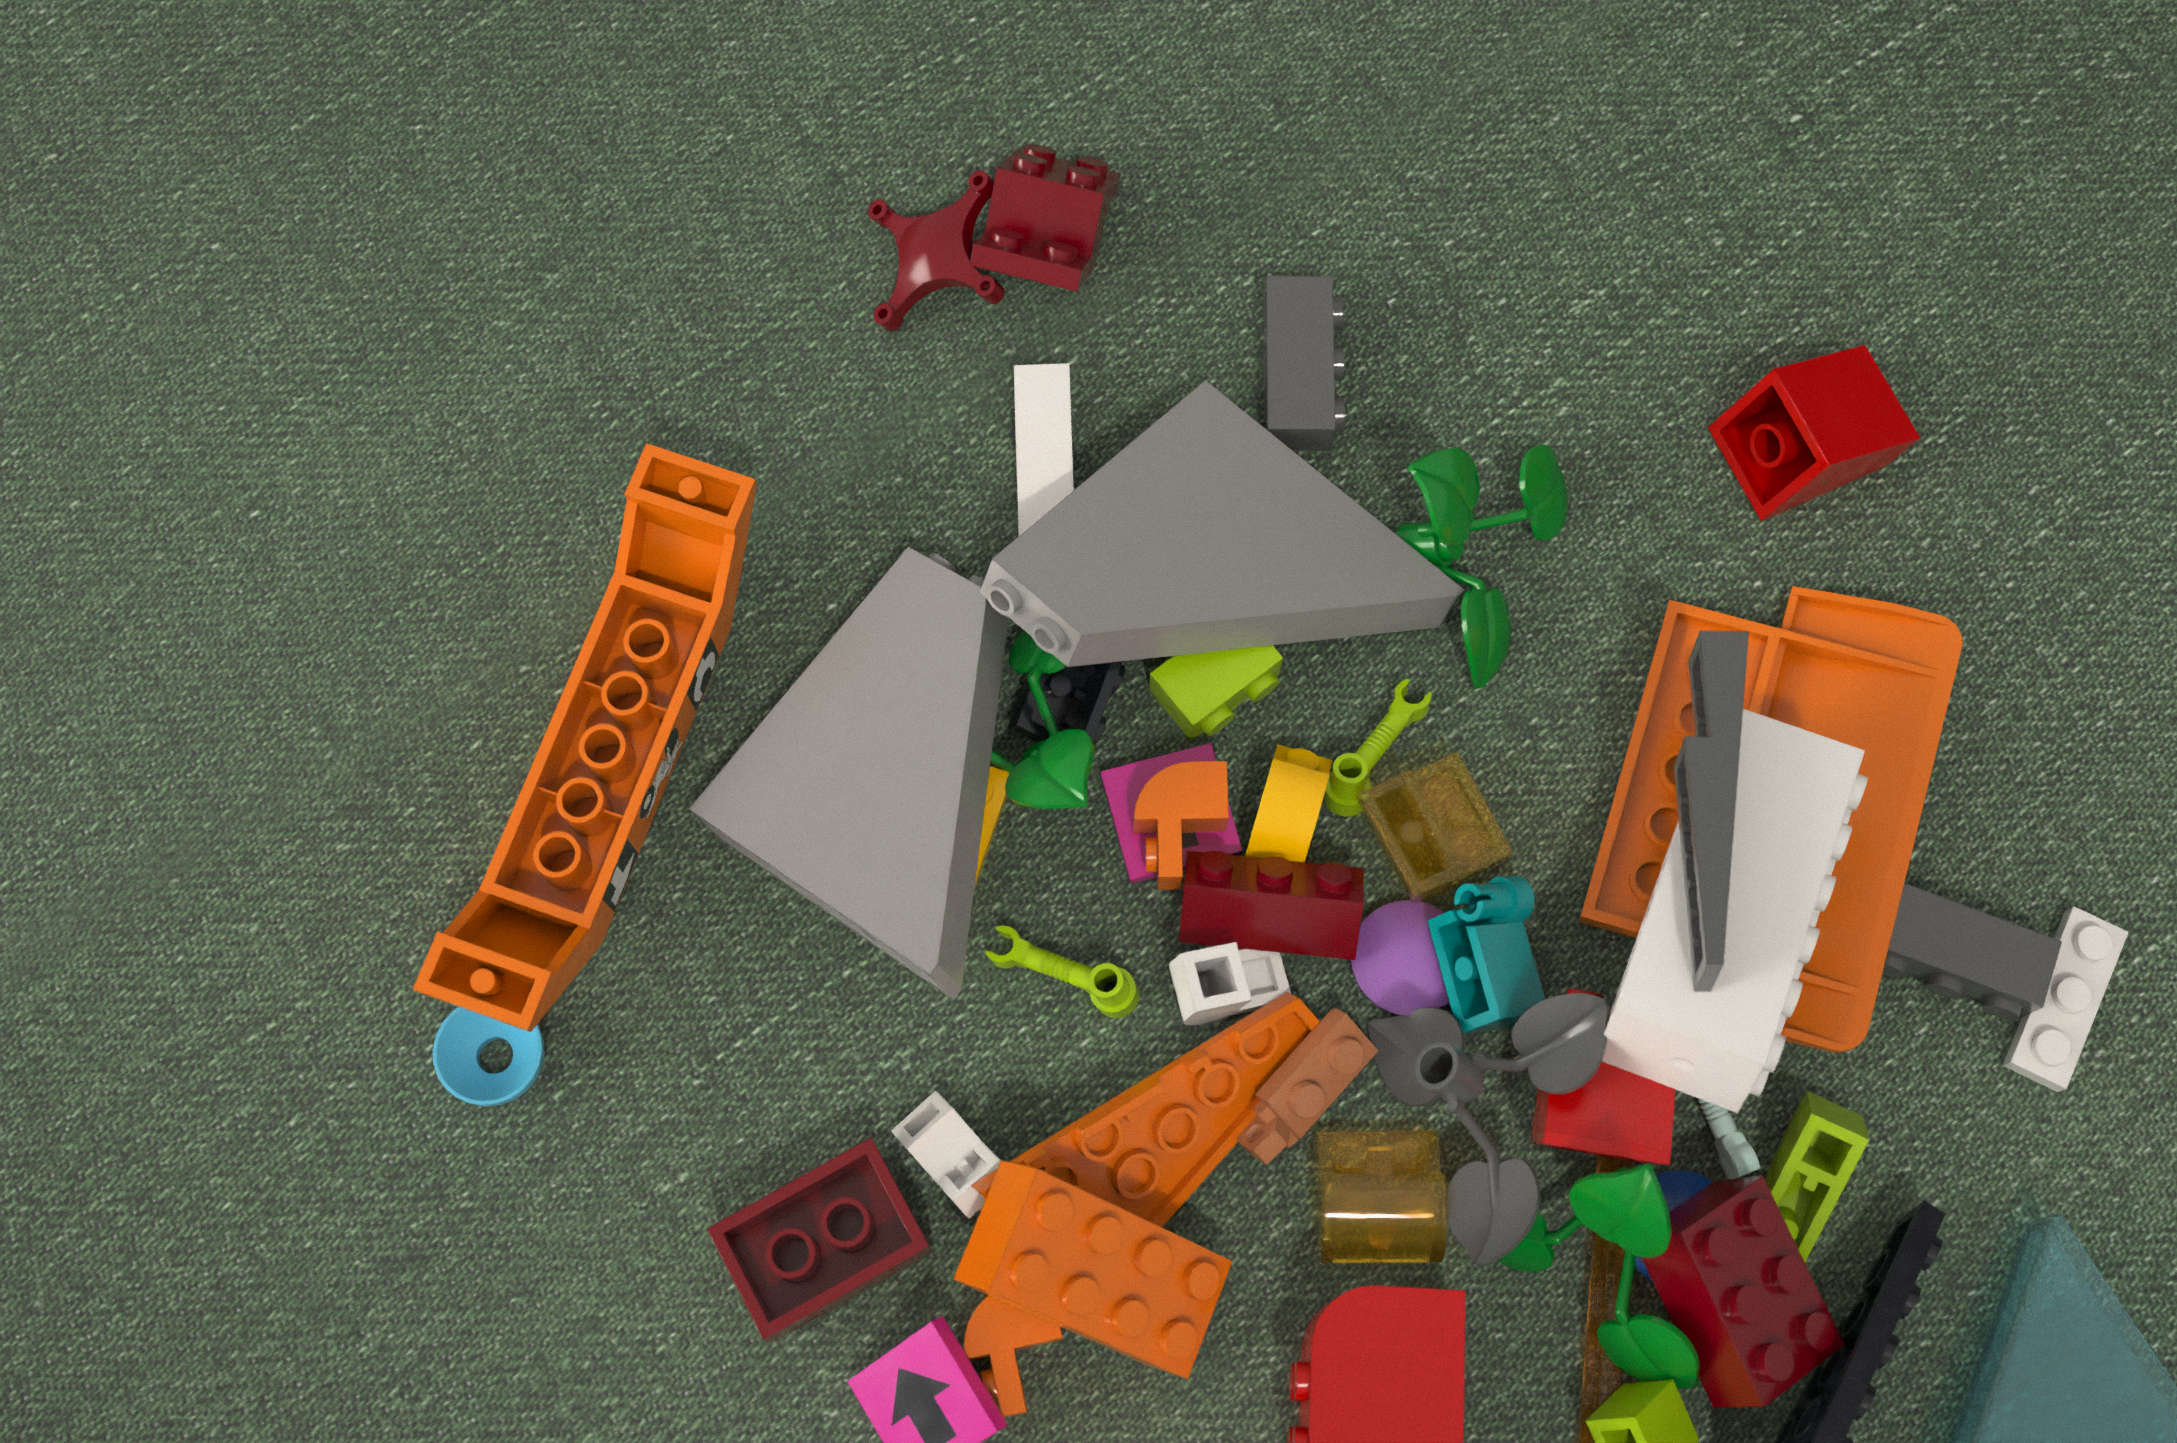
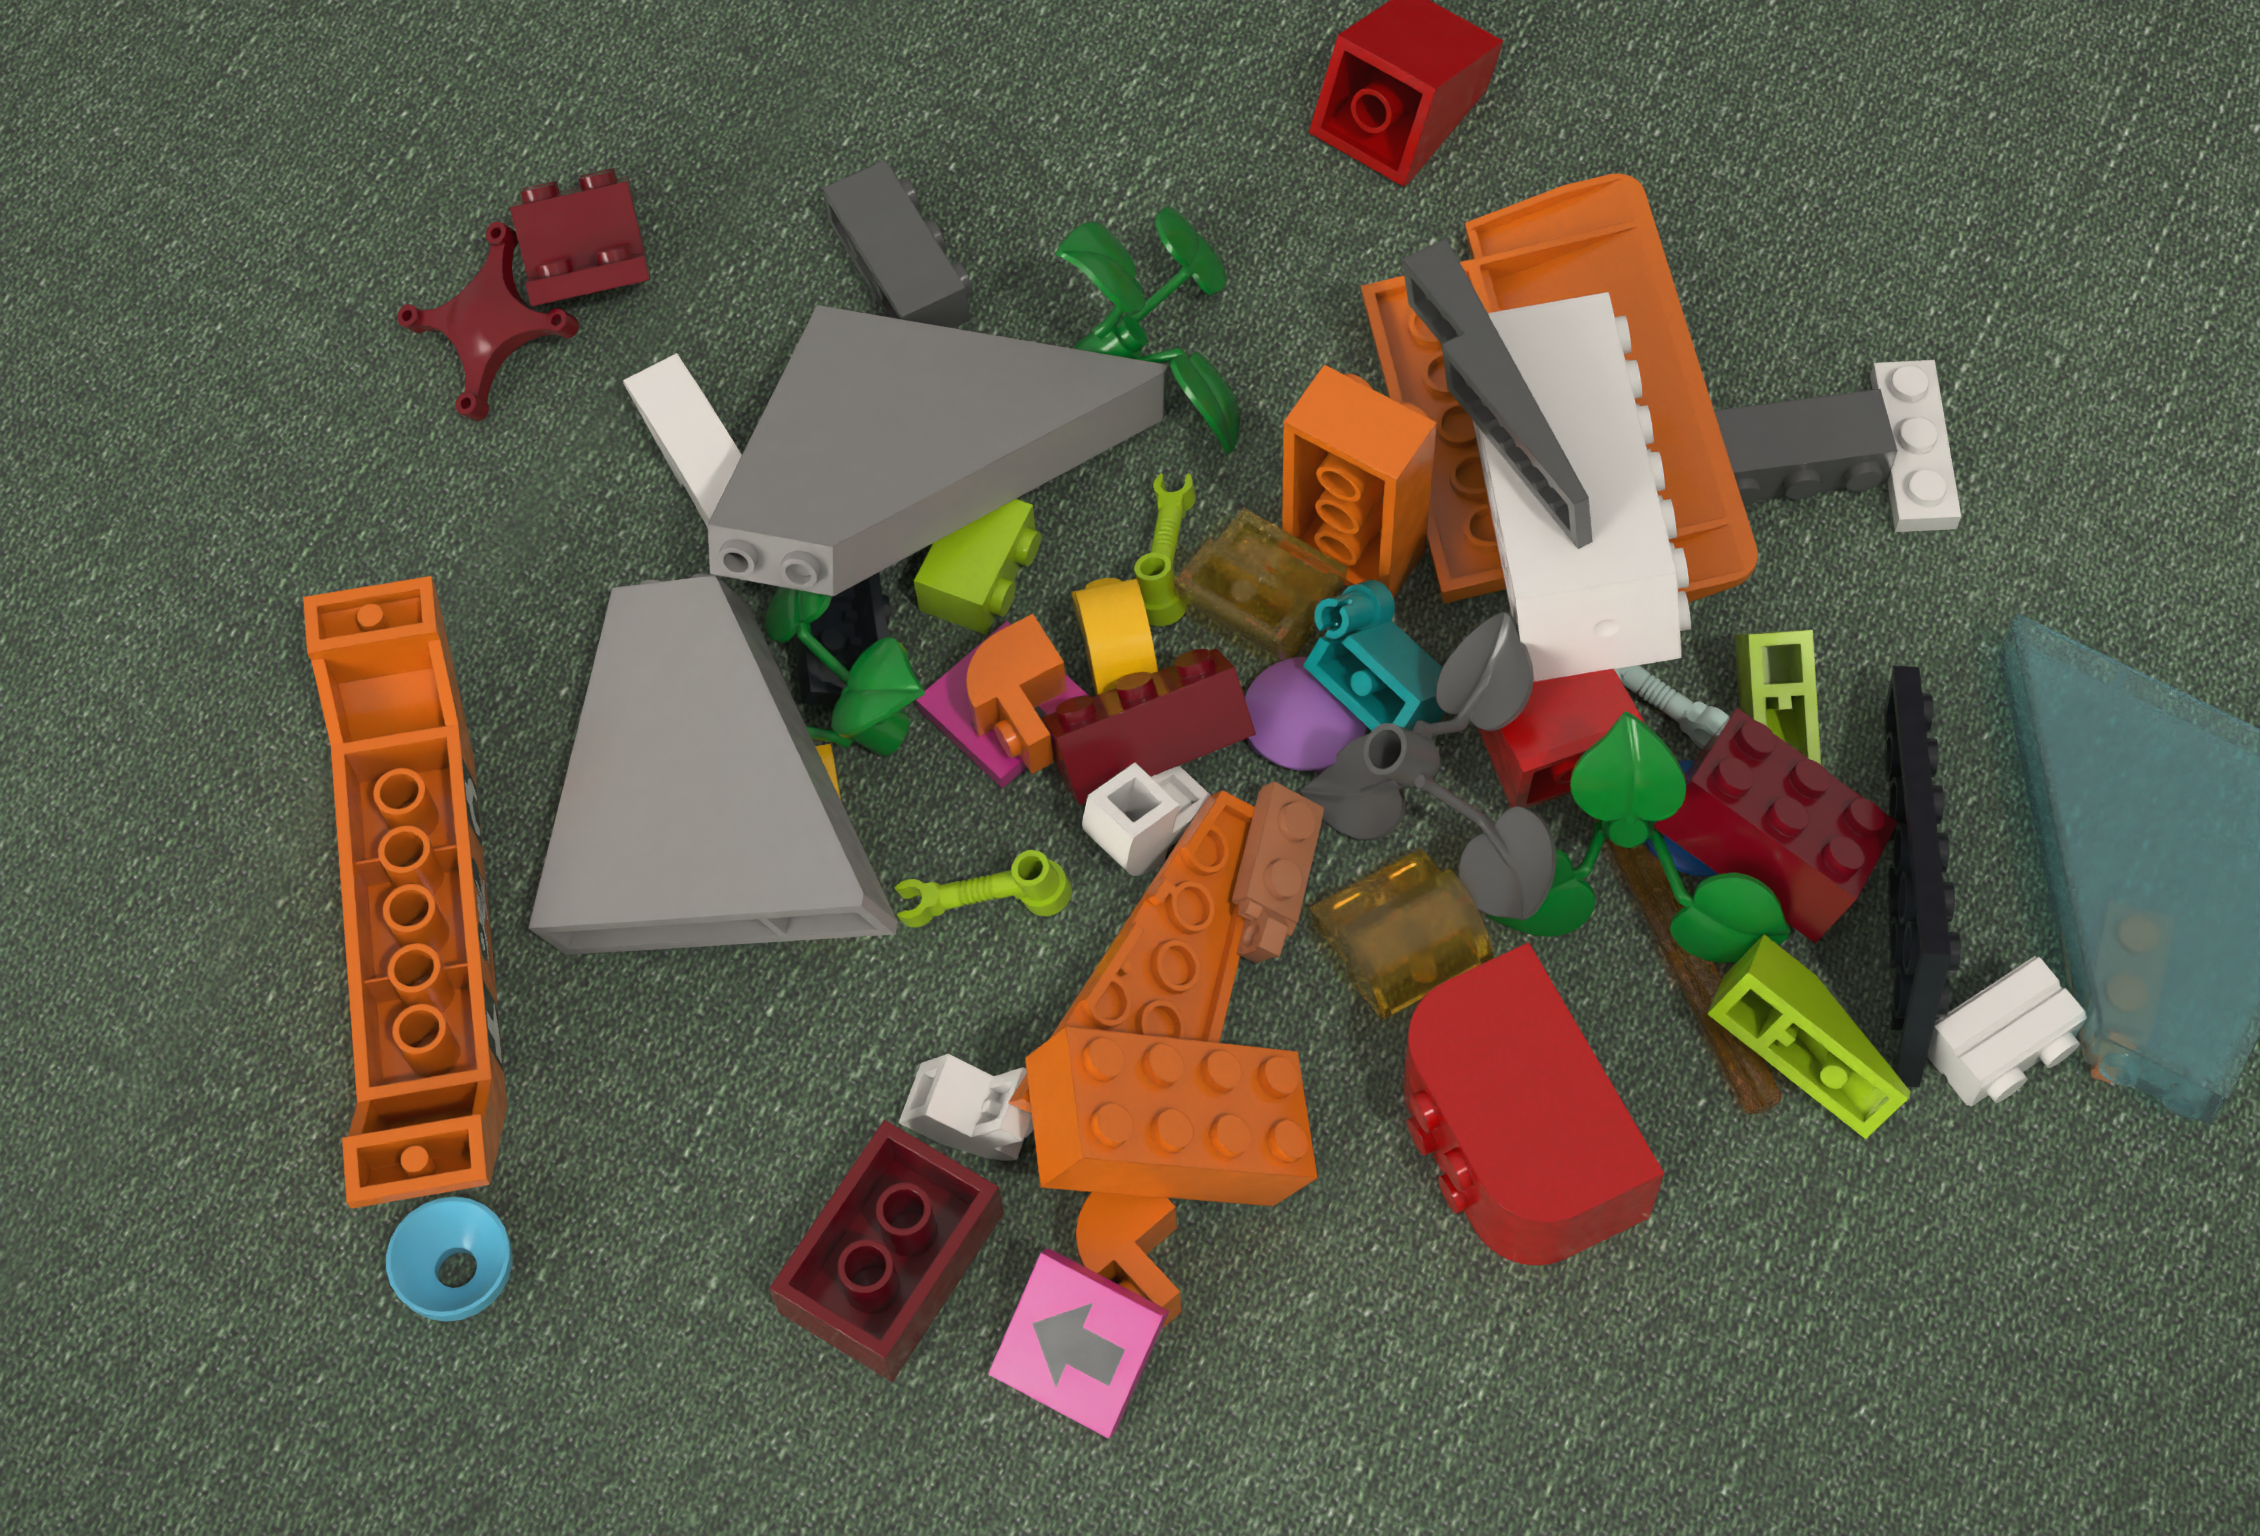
camera: 25 degrees left, 10 degrees down
none -> orange brick [1282,365,1437,599]

